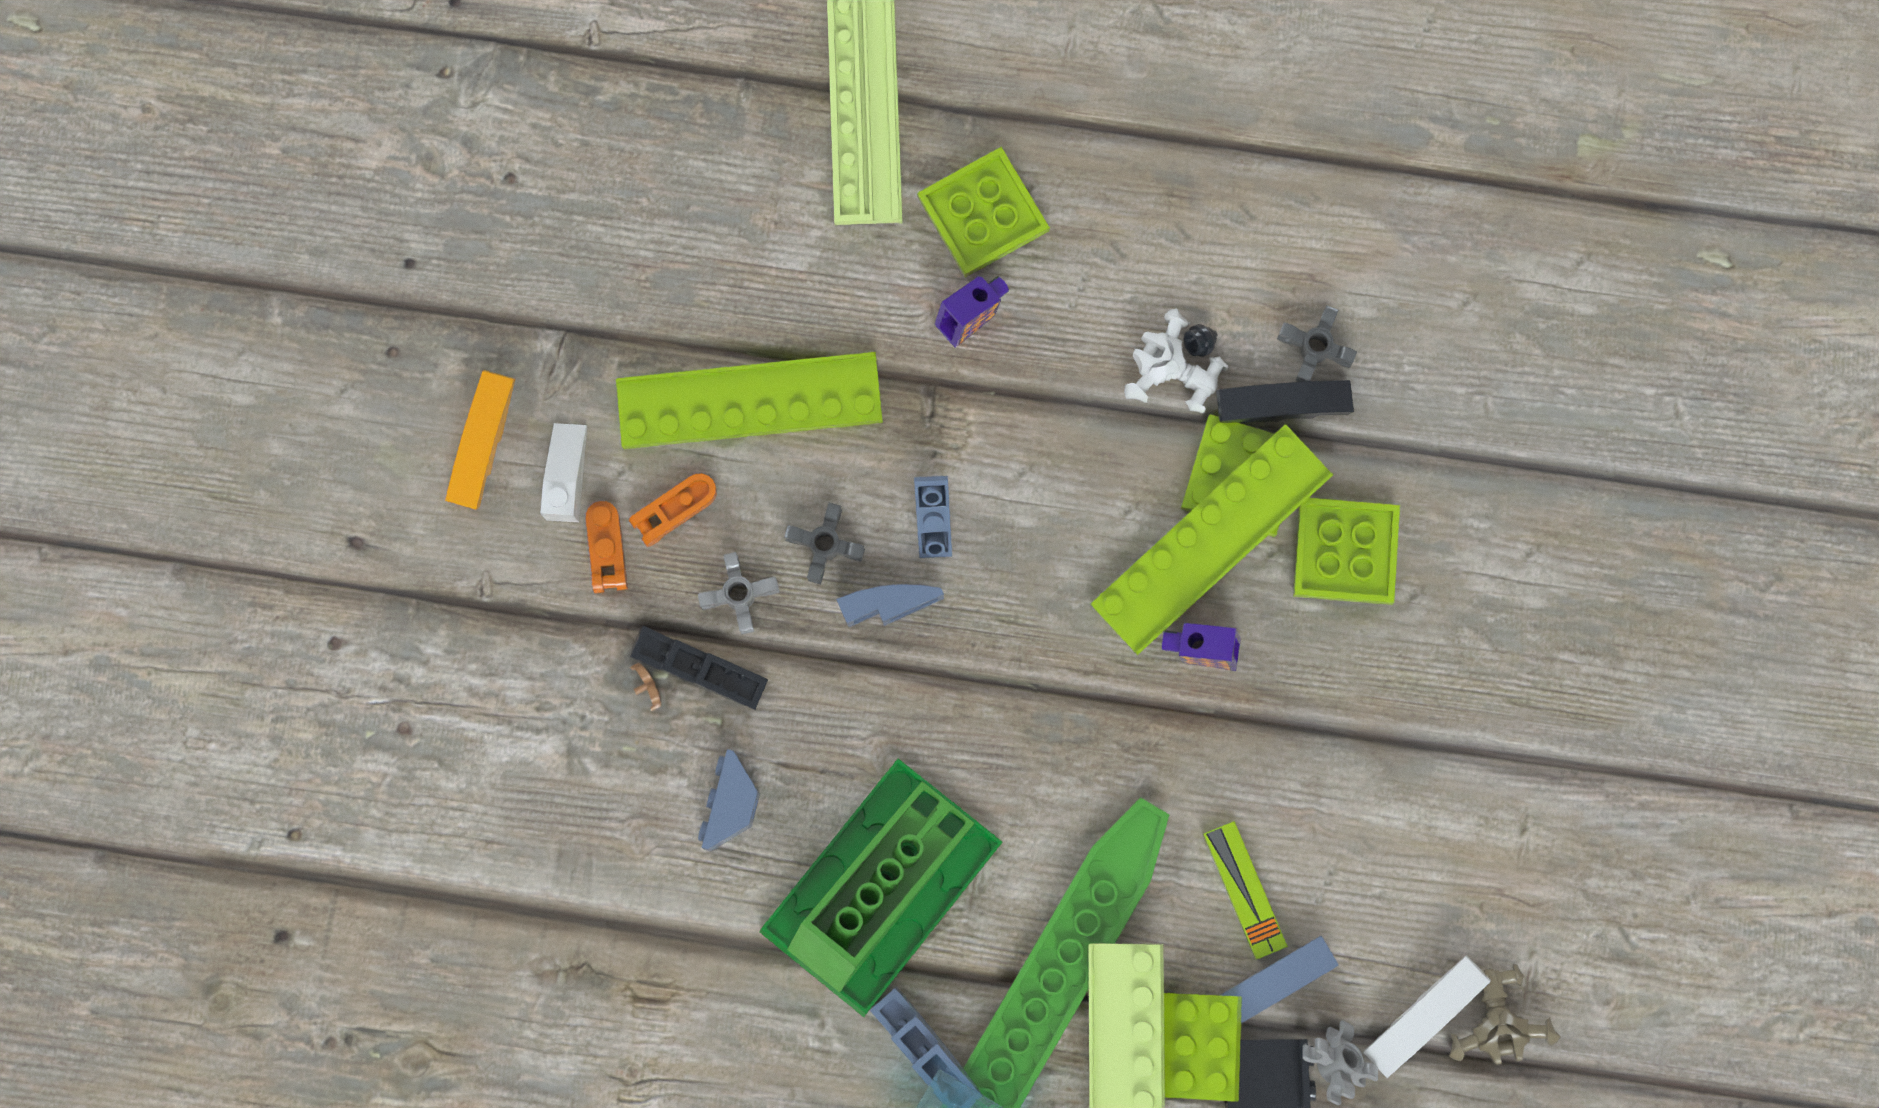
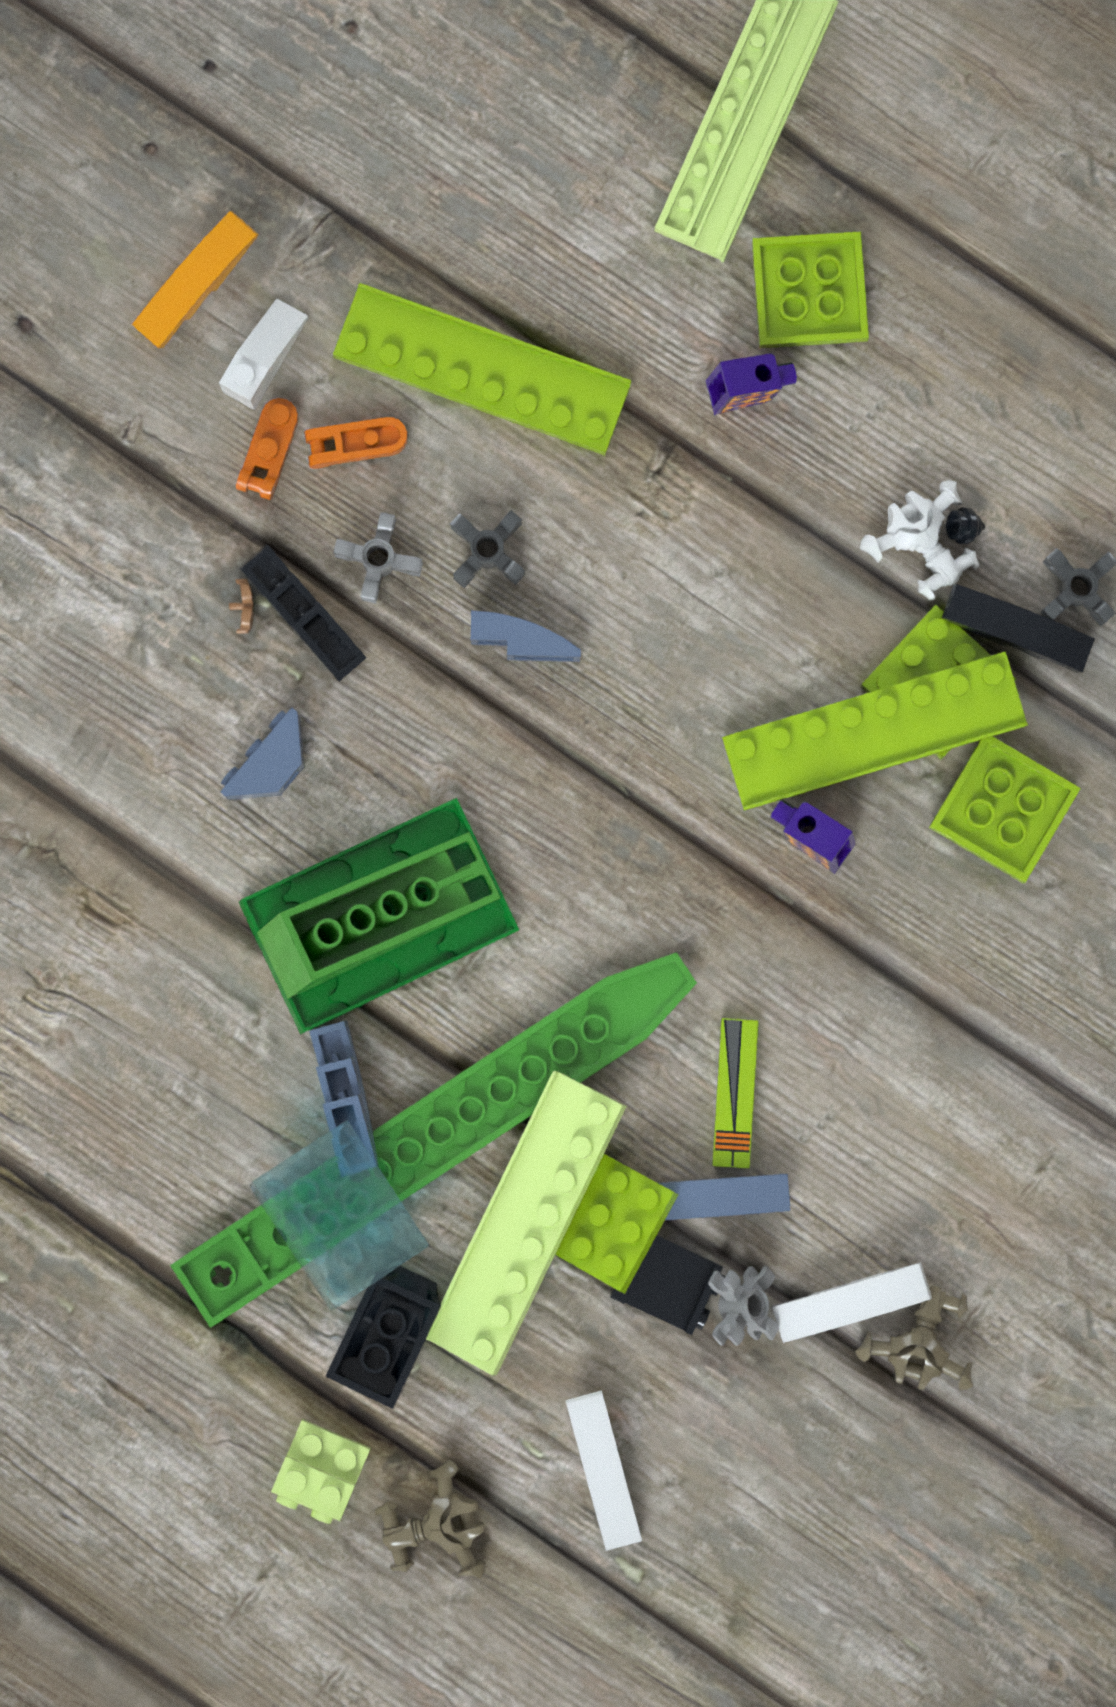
camera: 20 degrees right, 5 degrees up
sand blue slope [914,476,952,558] -> none

